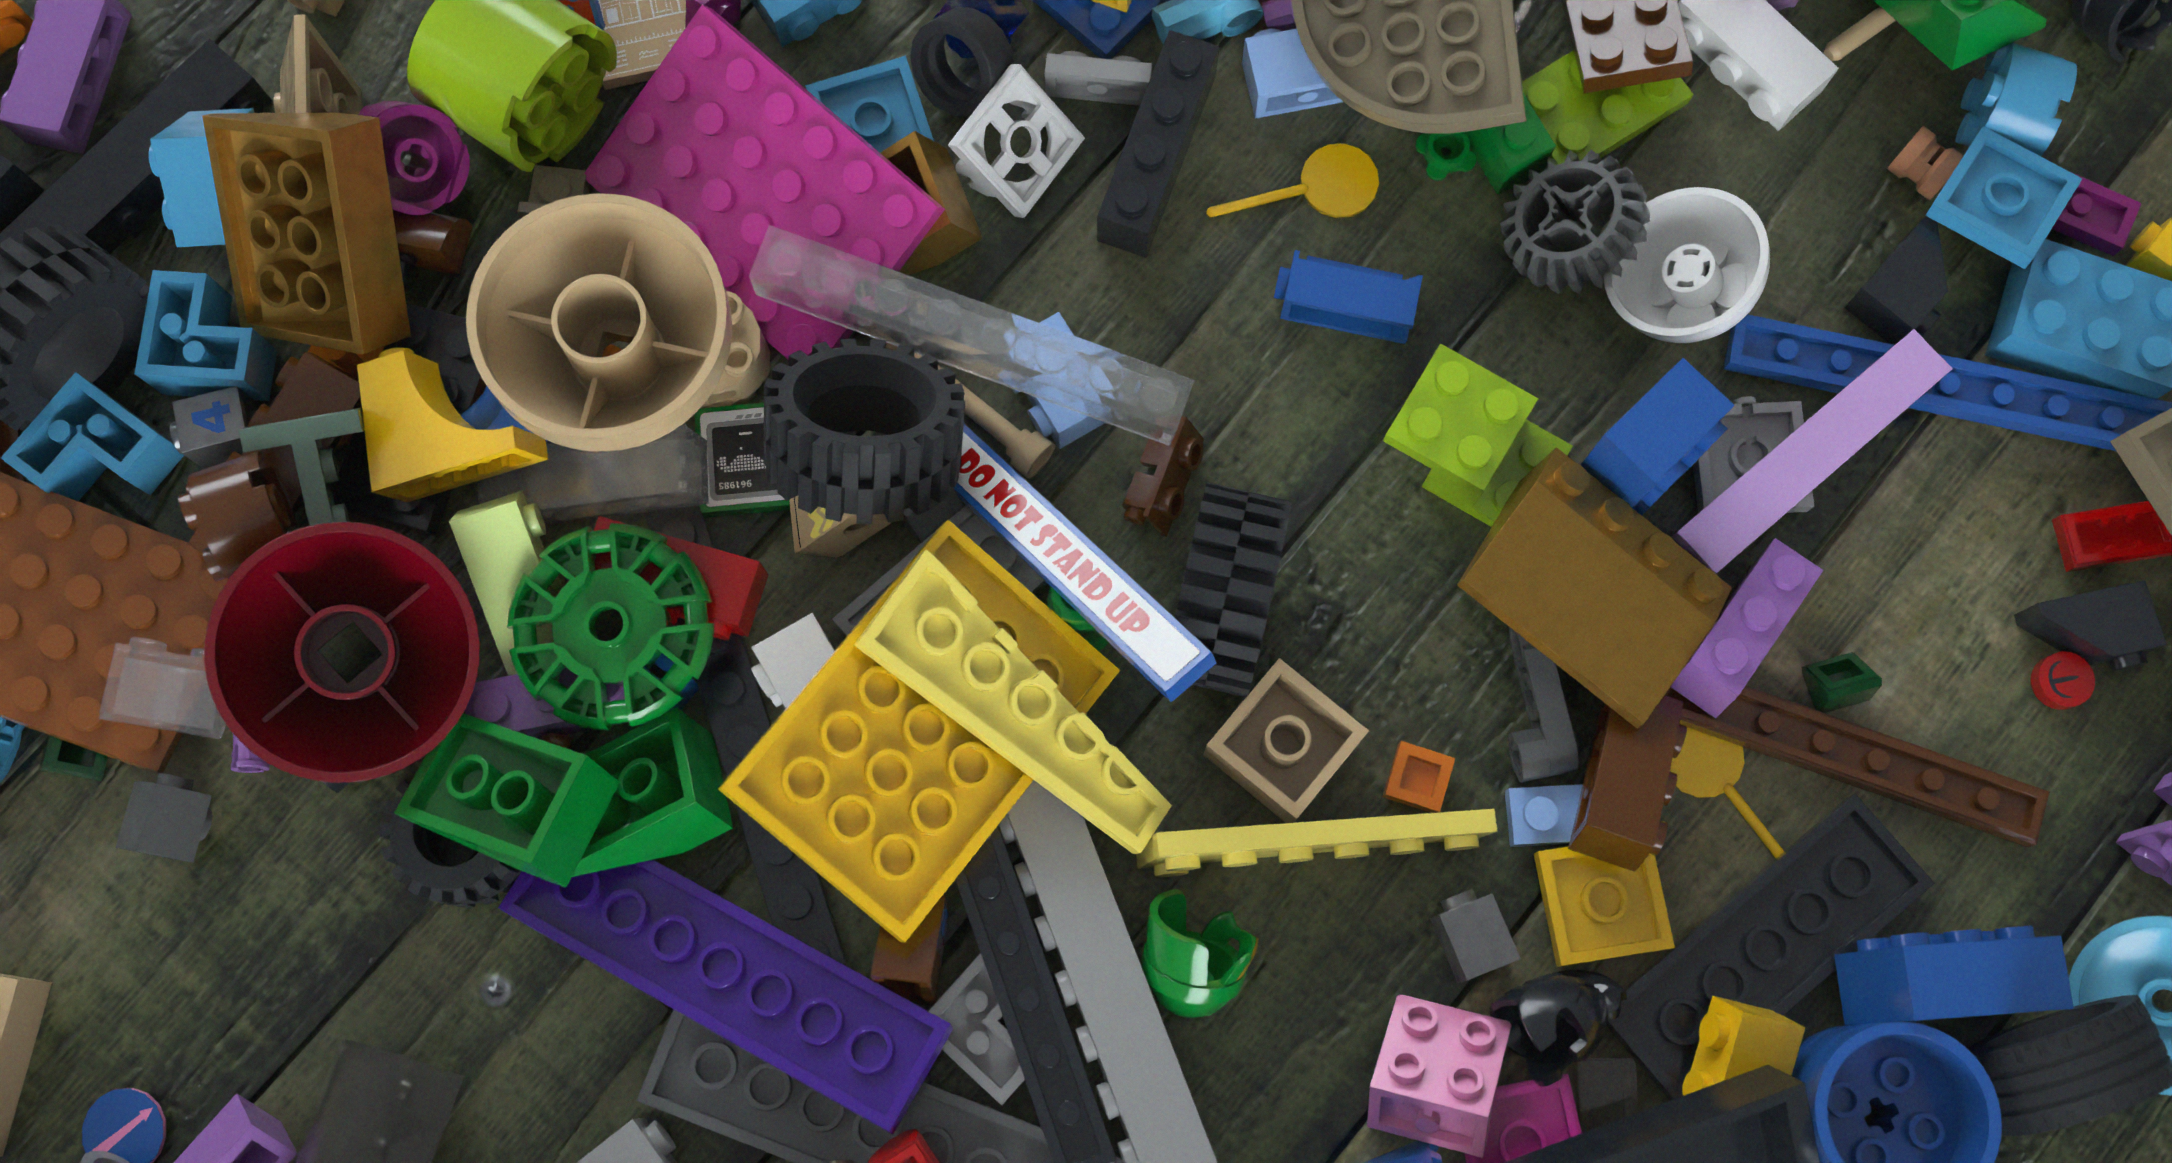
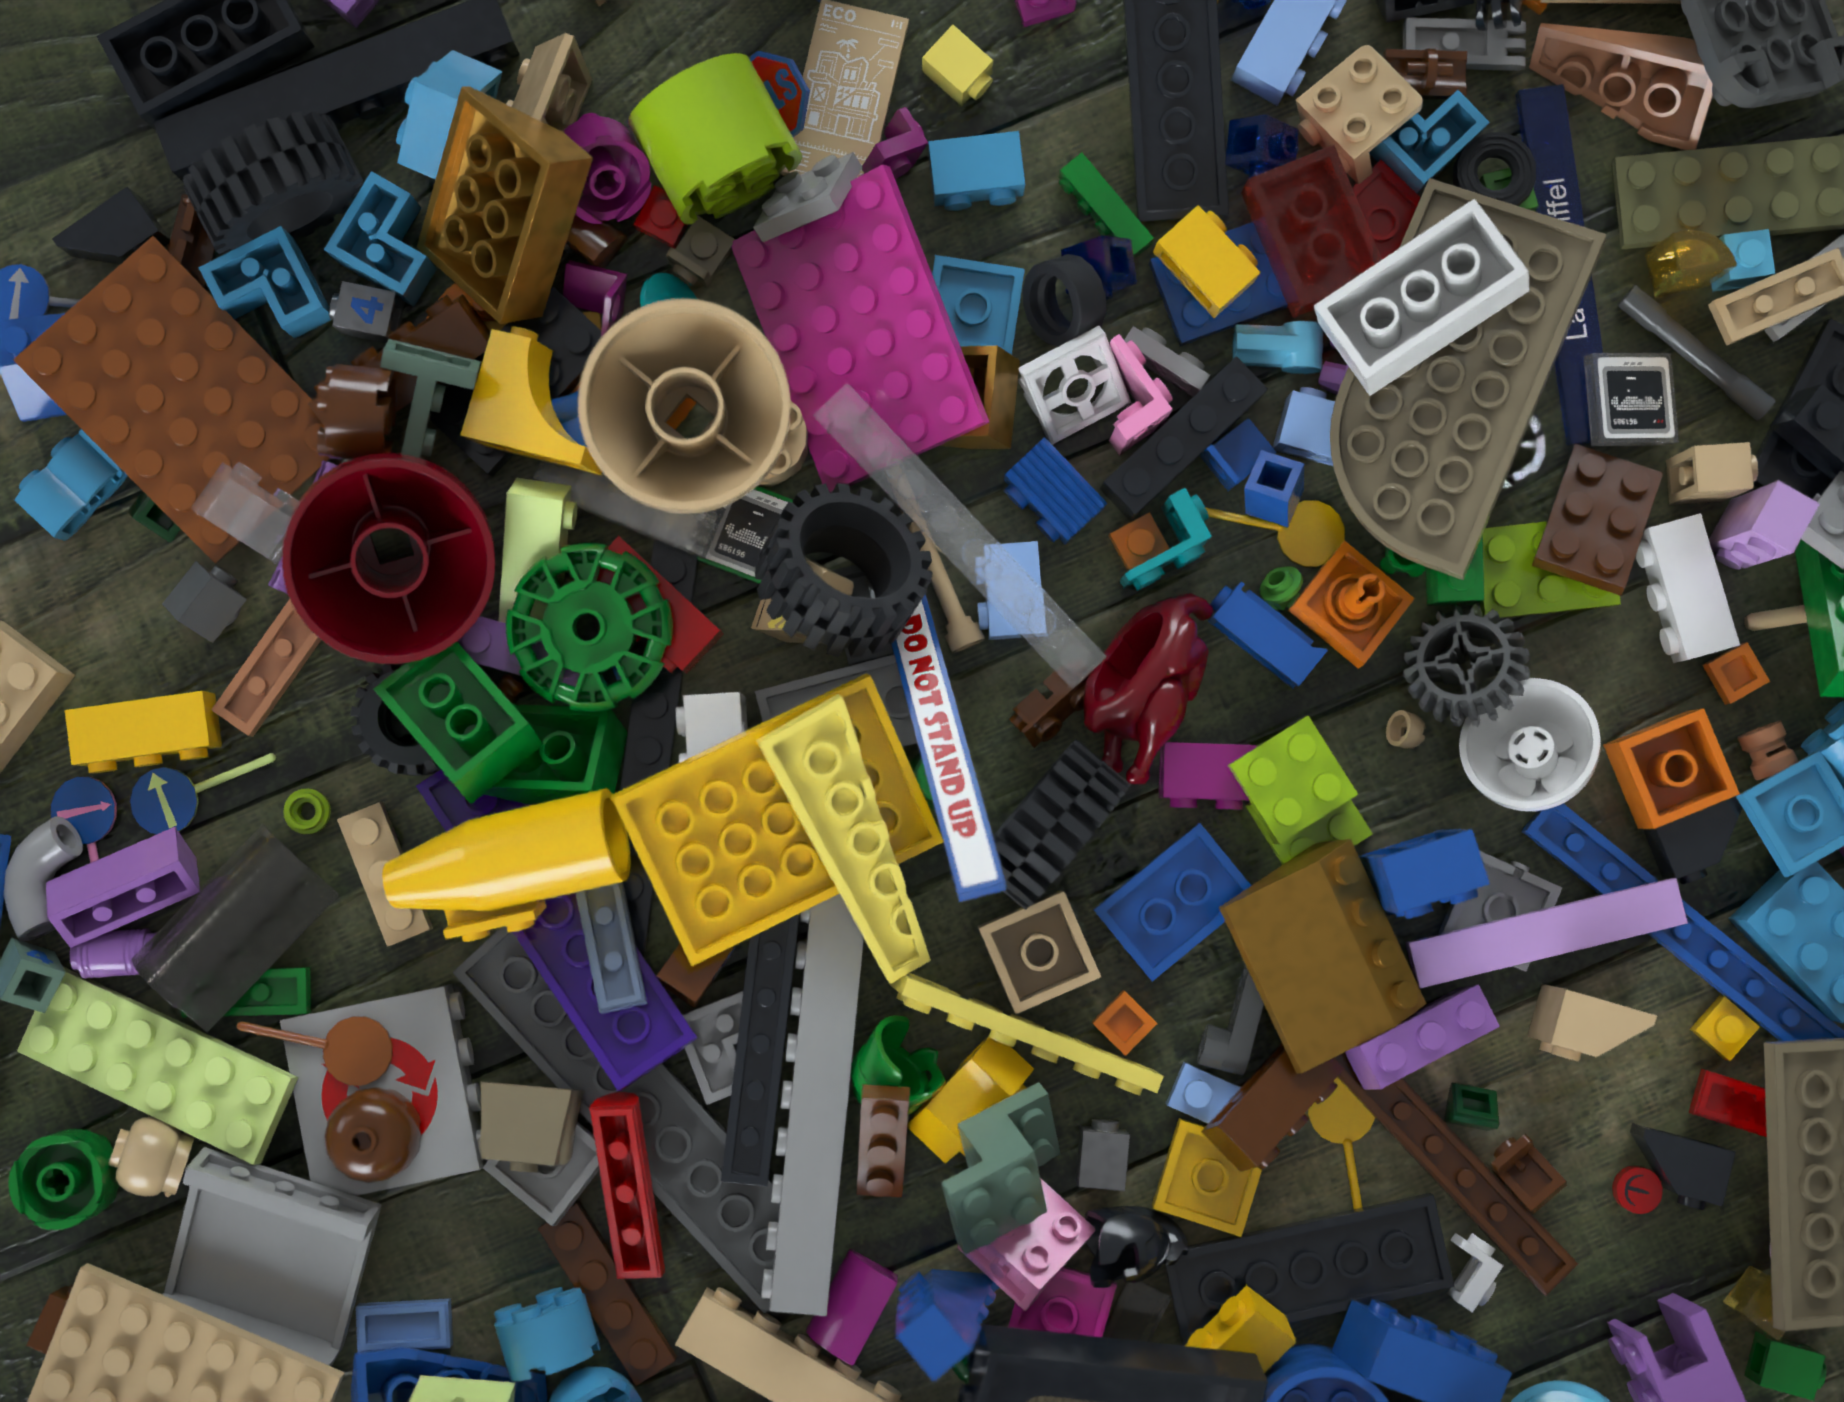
camera: 20 degrees right, 10 degrees up
none -> yellow brick [65,691,222,773]
none -> blue piece [130,753,276,834]
none -> nougat plate [211,599,321,737]
none -> lime plate [283,788,331,834]
none -> tan plate [337,802,433,947]
none -> yellow piece [382,789,631,942]
none -> magenta bracket [563,260,627,336]
none -> sand blue tile [576,882,648,1014]
none -> red plate [634,185,688,249]
none -> light grey plate [753,152,862,242]
none -> reddish brown plate [856,1084,910,1198]
none -> yellow brick [907,1037,1034,1163]
none -> sand green bracket [941,1082,1061,1255]
none -> blue brick [1004,437,1108,545]
none -> dark red piece [1084,593,1213,785]
none -> blue plate [1093,823,1252,981]
none -> bright pink bracket [1109,334,1173,456]
none -> orange plate [1109,512,1170,571]
none -> teal bracket [1120,488,1212,591]
none -> magenta brick [1159,742,1257,810]
none -> blue bracket [1200,418,1276,491]
none -> blue brick [1244,450,1304,527]
none -> bright green plate [1260,566,1303,610]
none -> orange plate [1288,541,1415,669]
none -> tan hinge [1386,710,1426,749]
none -> white bracket [1447,1233,1503,1313]
none -> reddish brown bracket [1491,1134,1567,1215]
none -> tan slope [1528,984,1657,1062]
none -> orange brick [1603,708,1740,829]
none -> yellow plate [1690,995,1760,1061]
none -> orange plate [1702,642,1770,705]

